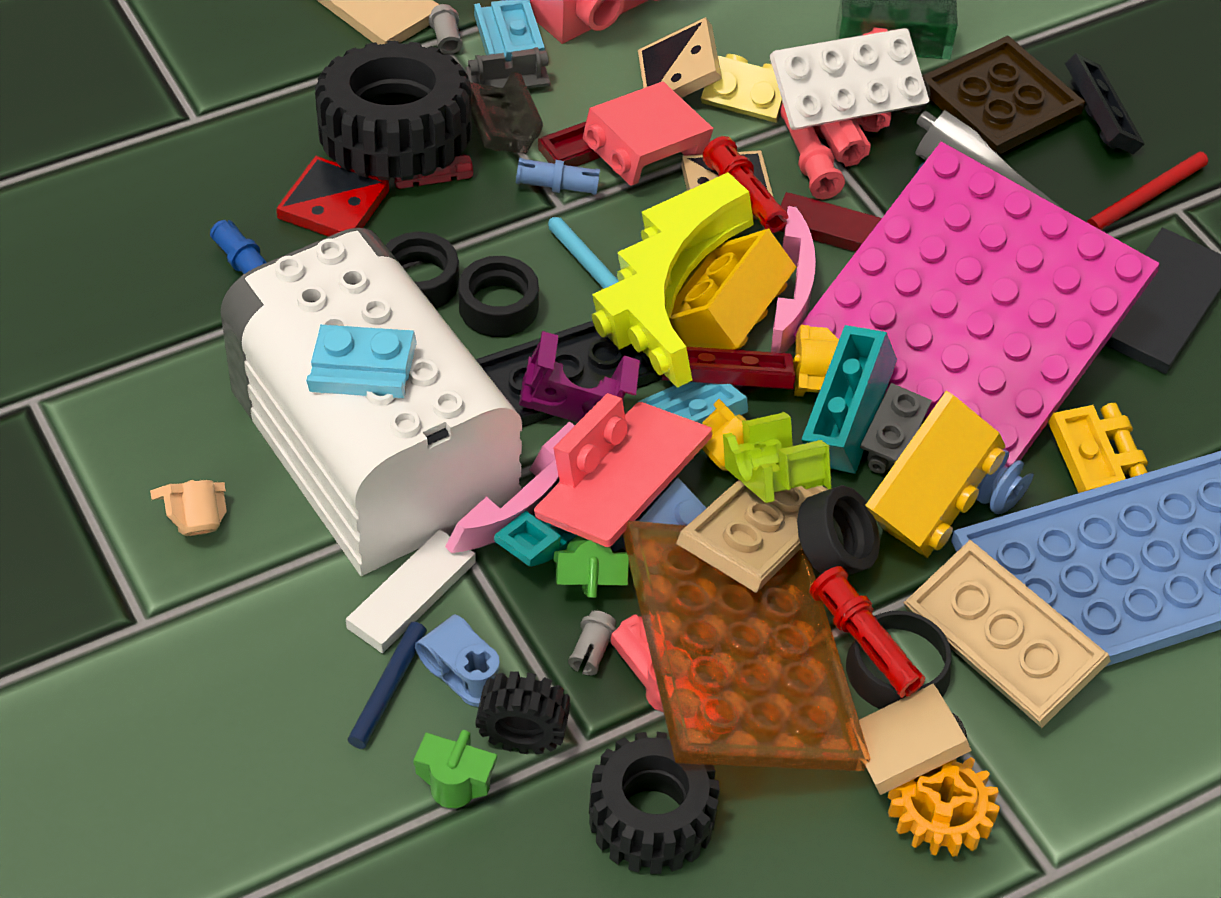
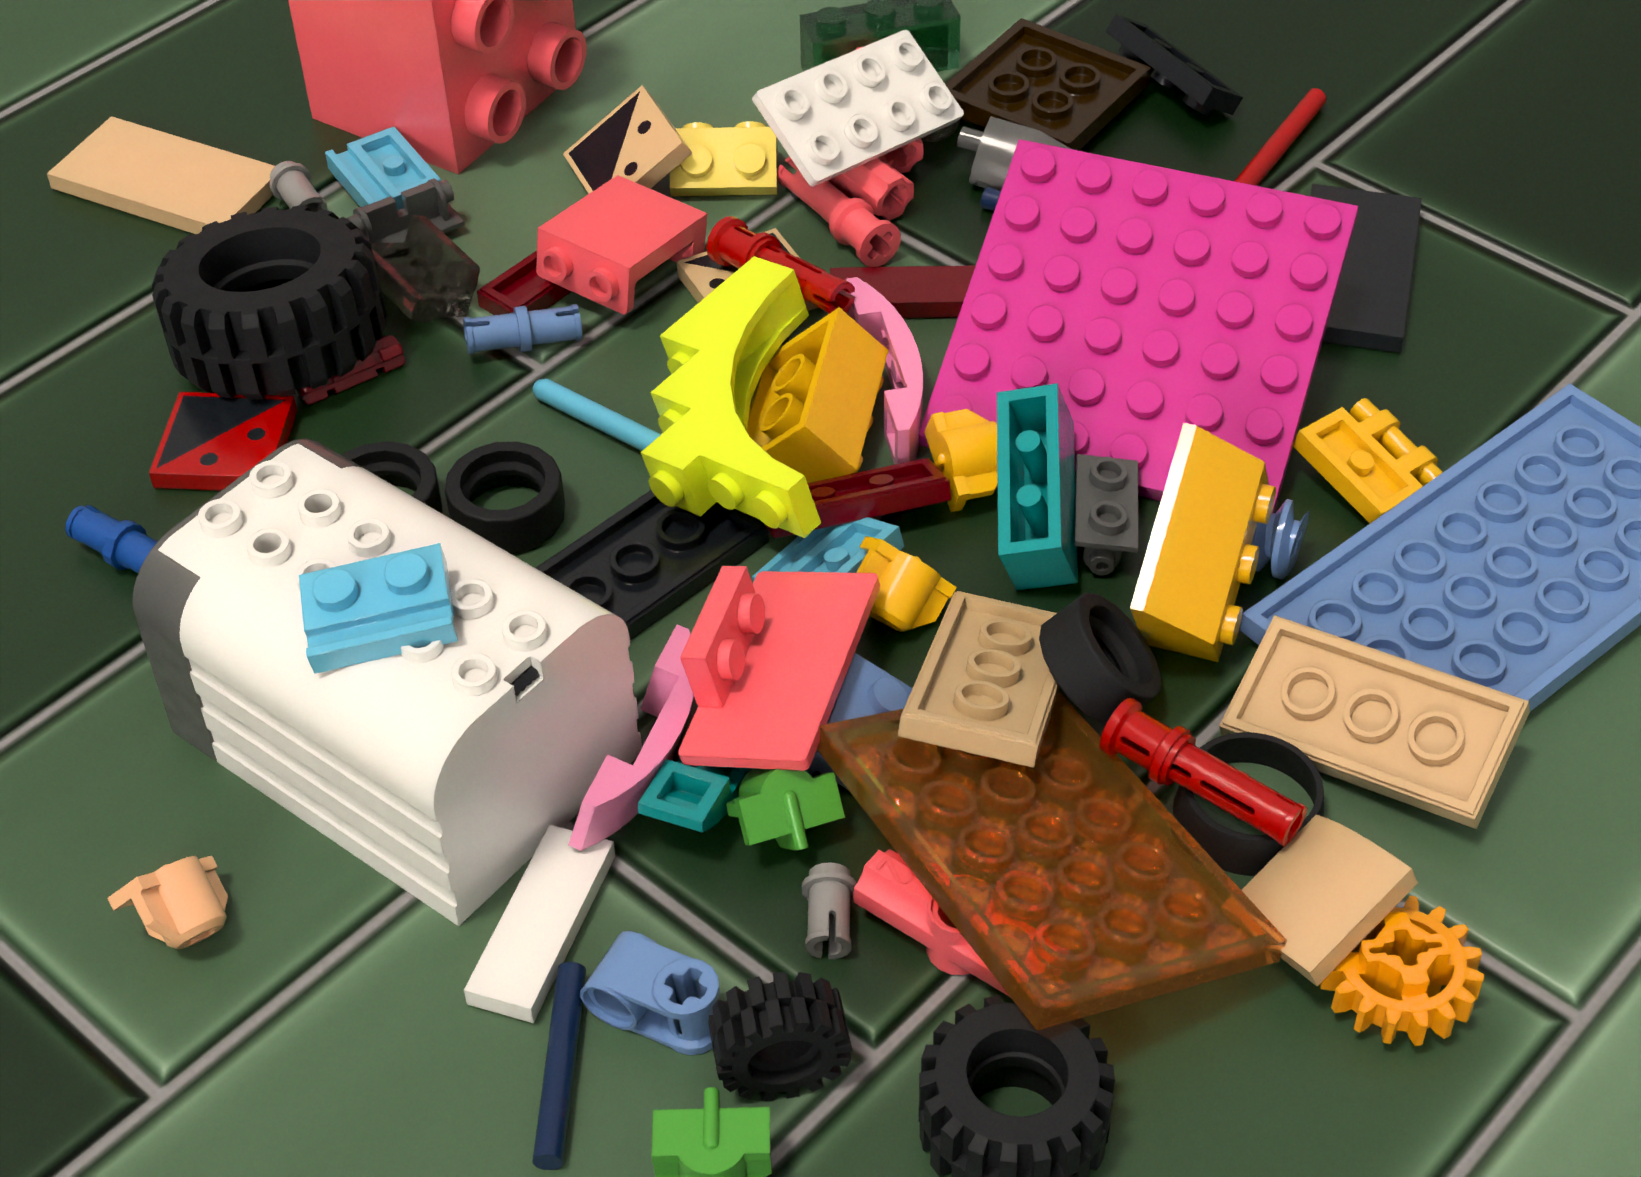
camera: 15 degrees left, 5 degrees down
magenta piece [519,331,640,422] -> none
lime piece [723,412,831,503] -> none

